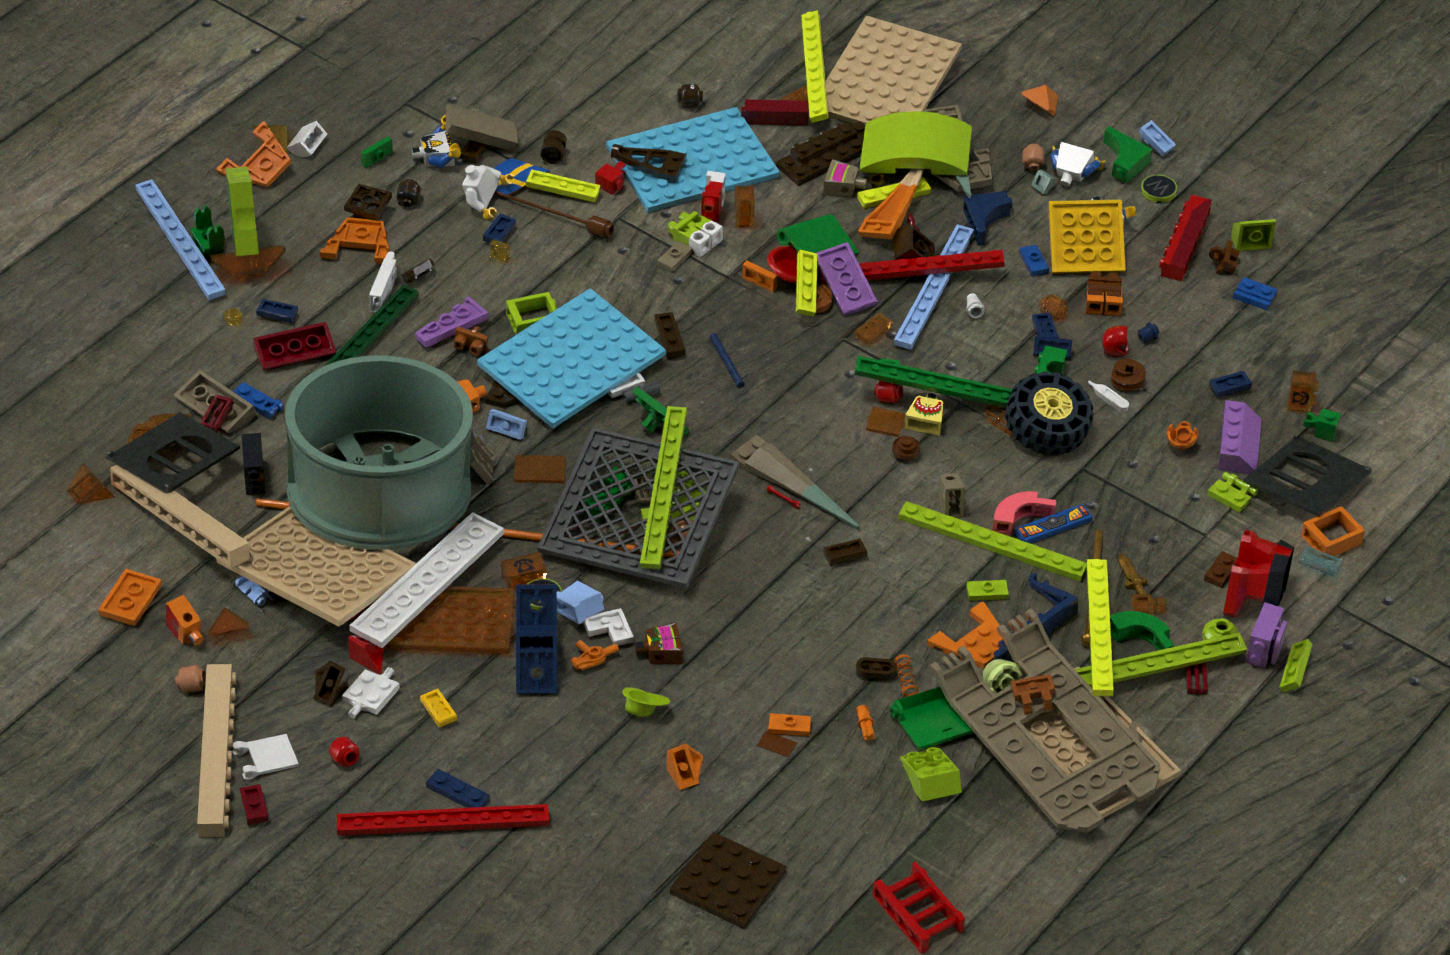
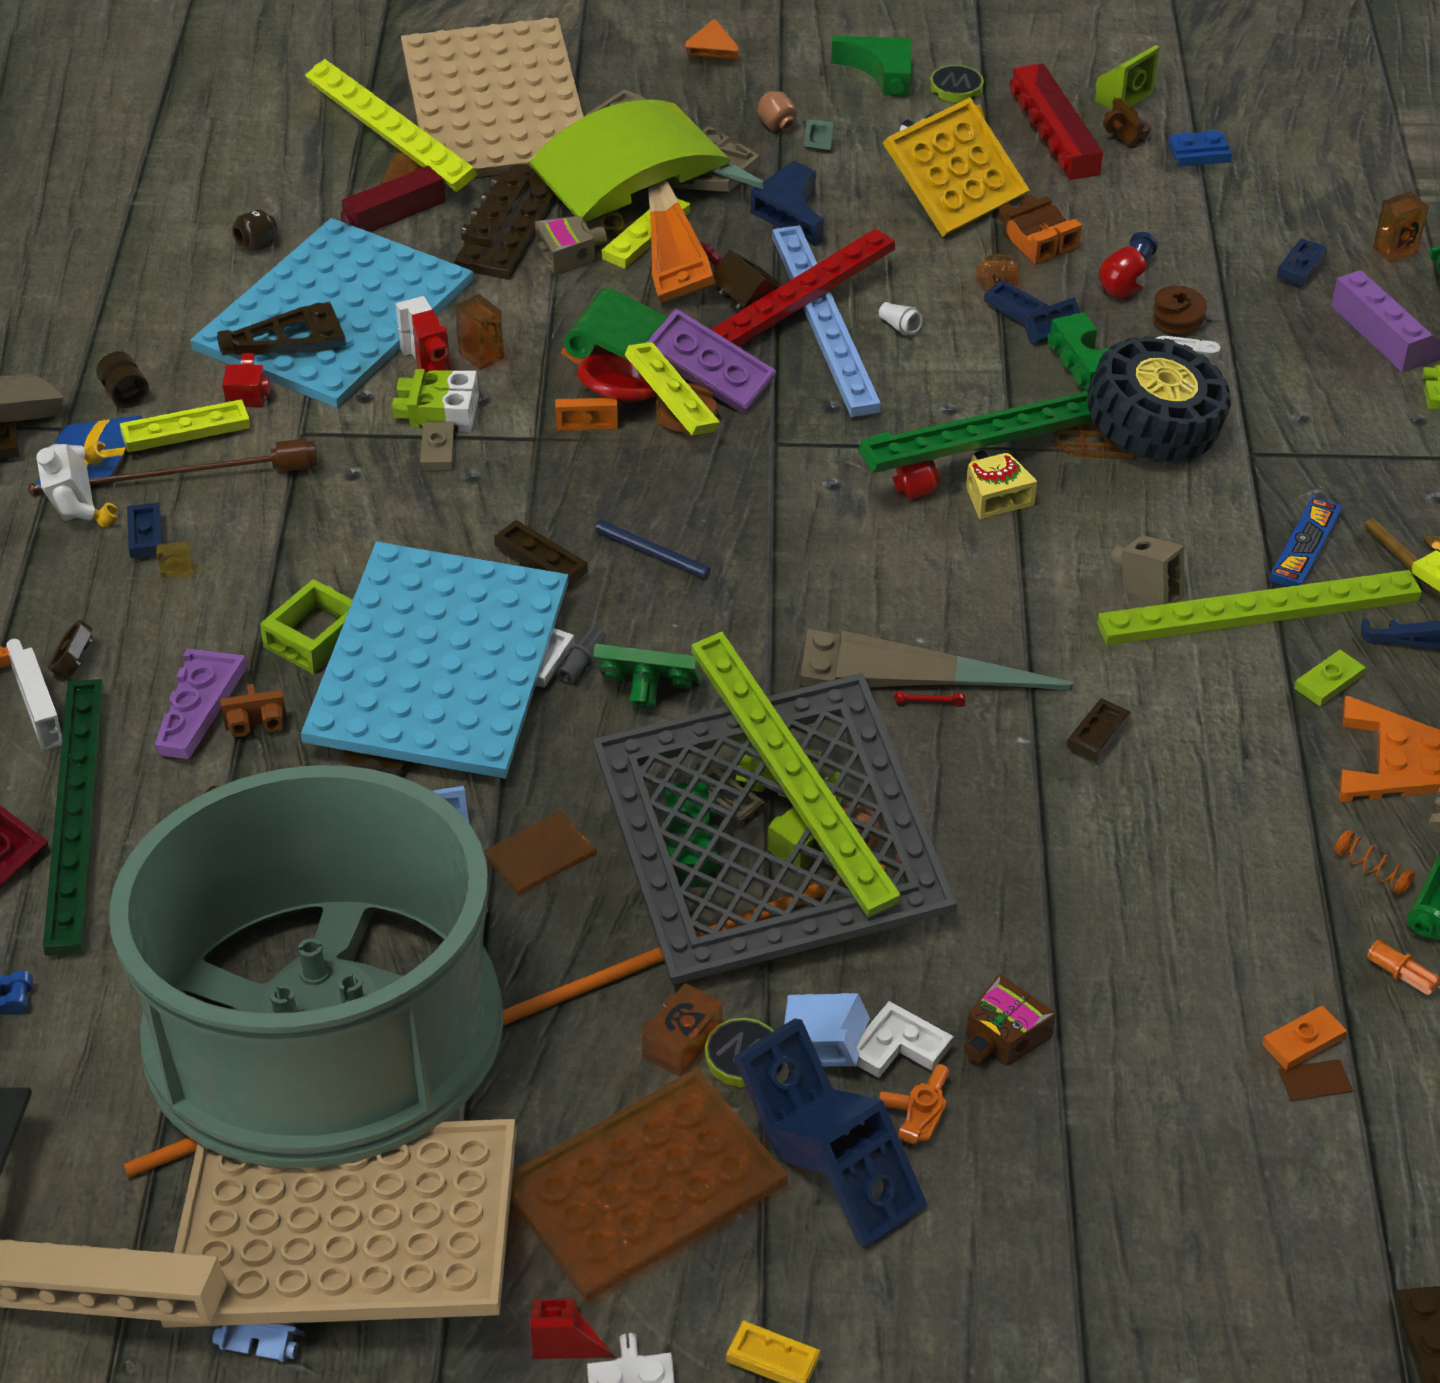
camera: 35 degrees left, 0 degrees up
black window [241,433,266,495] -> none
white plate [350,512,504,648] -> none
lime piece [622,688,670,717] -> none
orange slope [667,743,704,790] -> none
clear orange plate [854,313,893,344] -> none
dark brown plate [856,657,897,679] -> none
clear orange piece [866,407,905,437] -> none
reddish brown plate [892,436,920,461] -> none
coral arch [992,491,1056,536] -> none
blue plate [1019,244,1049,276] -> none
white torso [1050,142,1105,187] -> none
light blue hinge [1138,120,1176,157] -> none
orange hair [1167,421,1198,450] -> none

